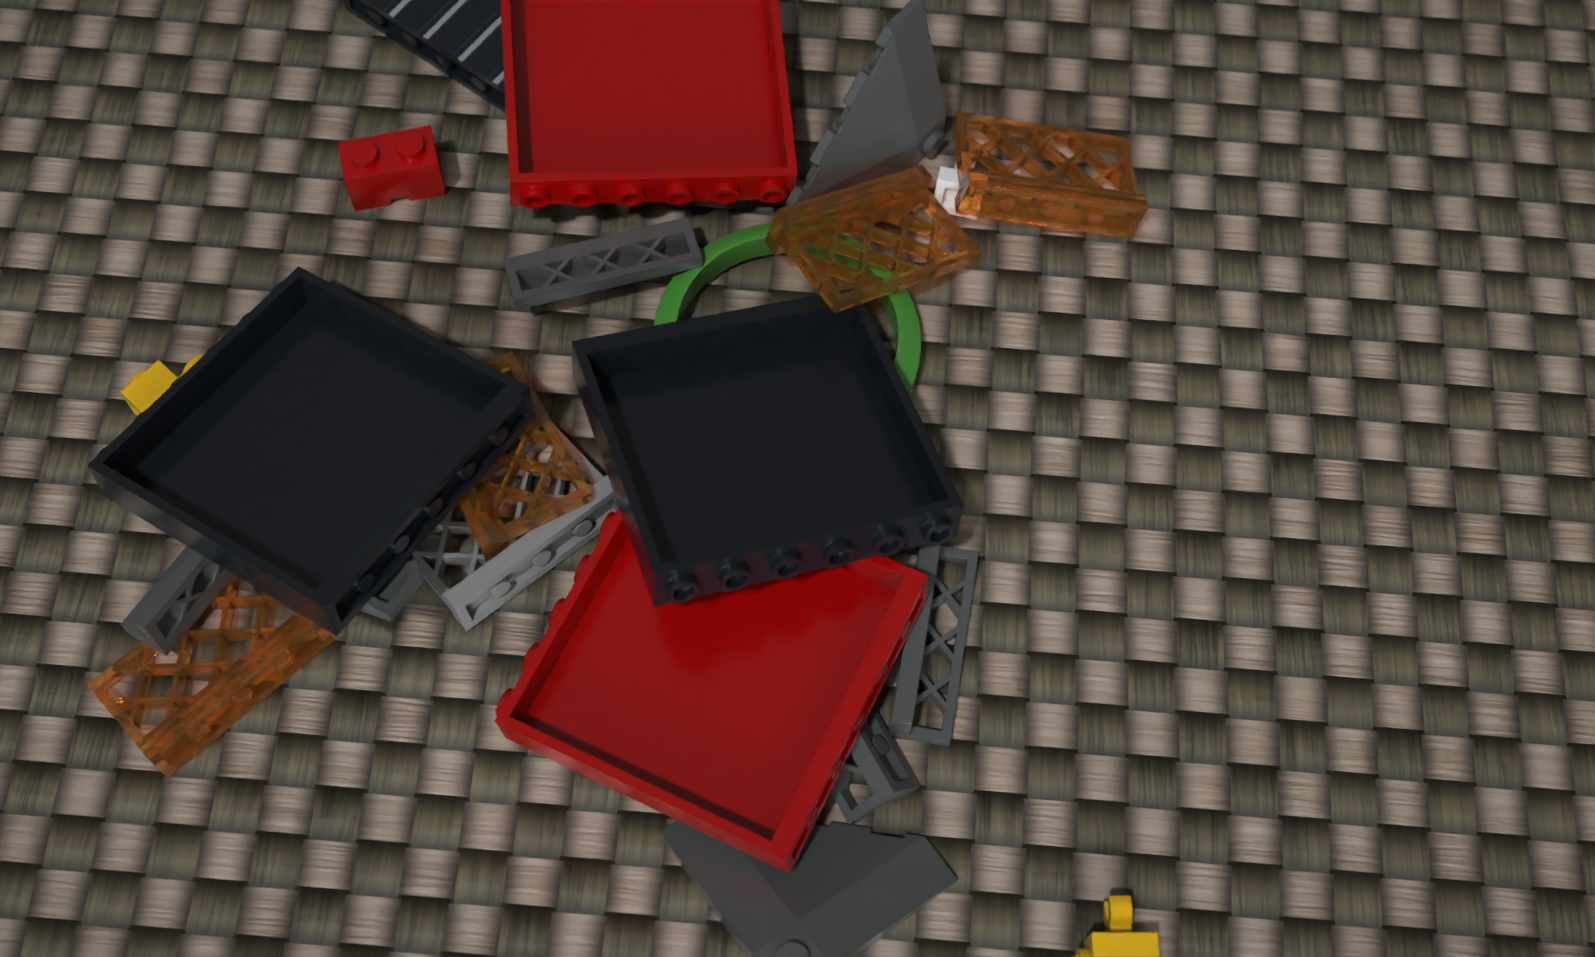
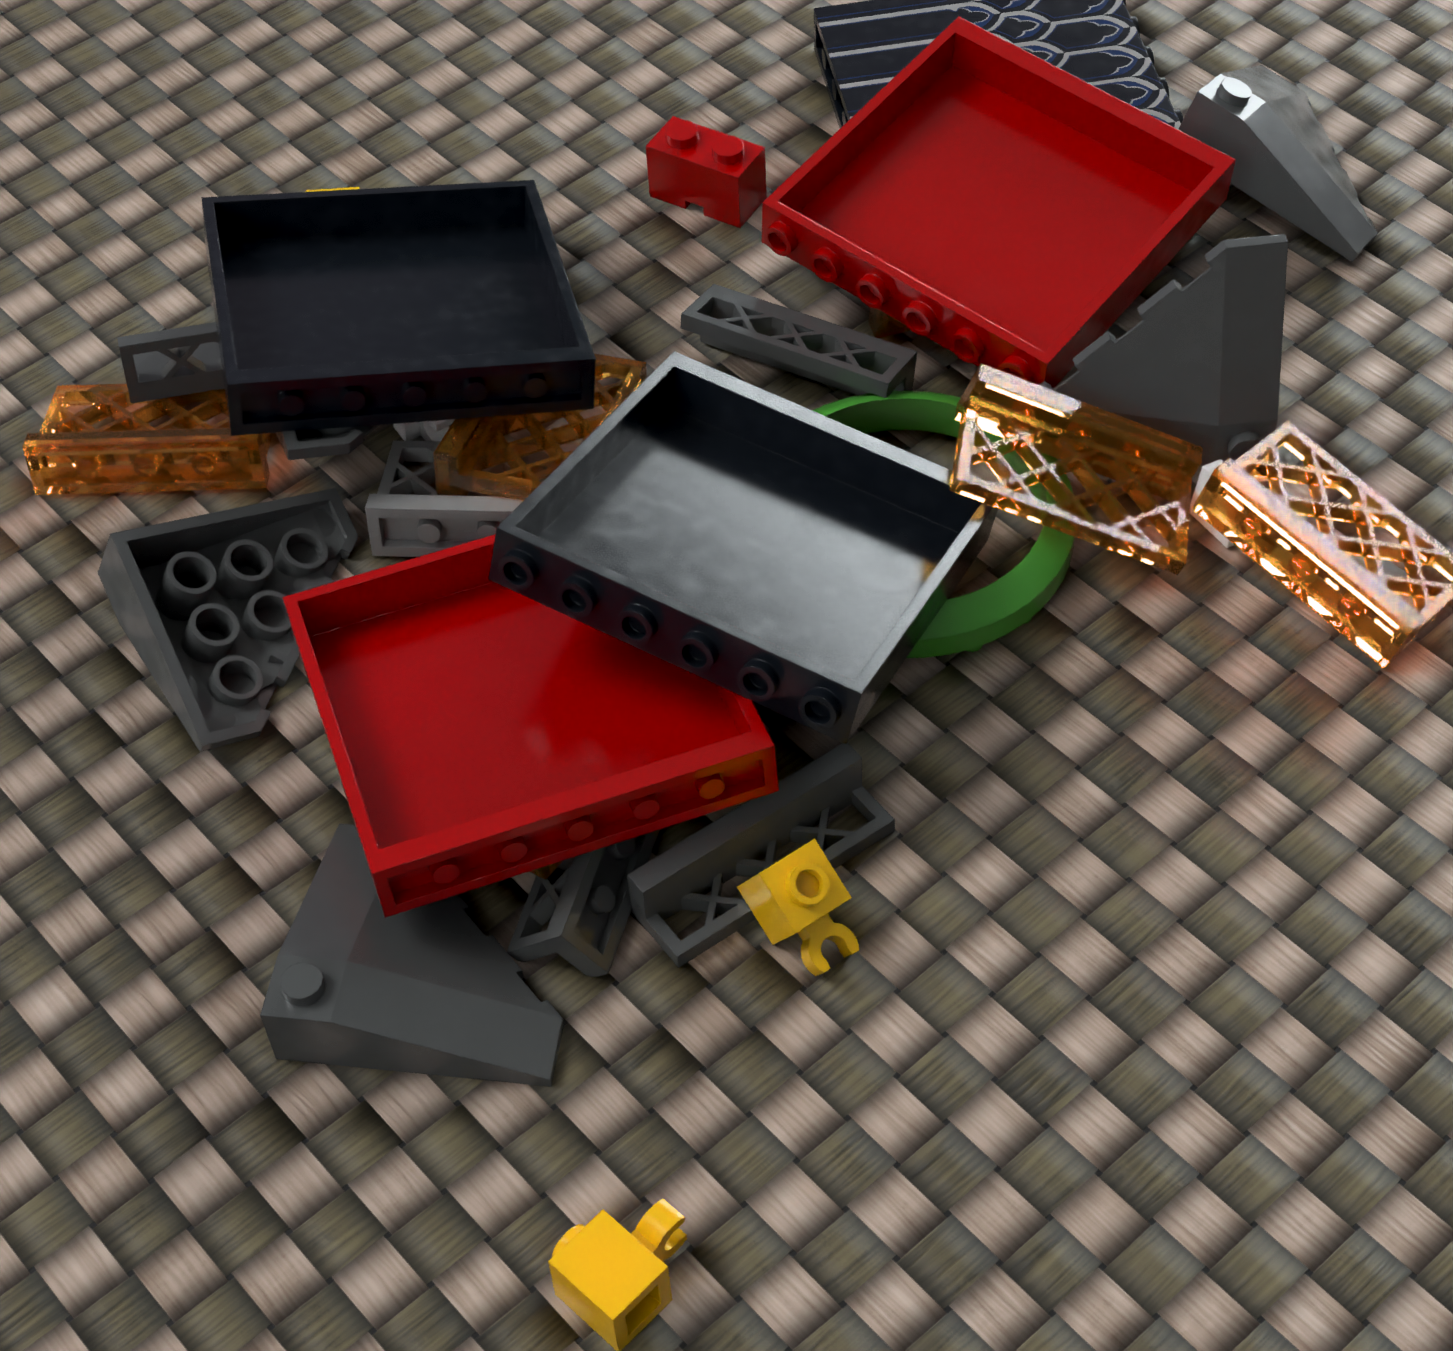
camera: 50 degrees right, 15 degrees down
none -> dark grey slope [98,488,359,752]
none -> yellow brick [737,838,859,976]

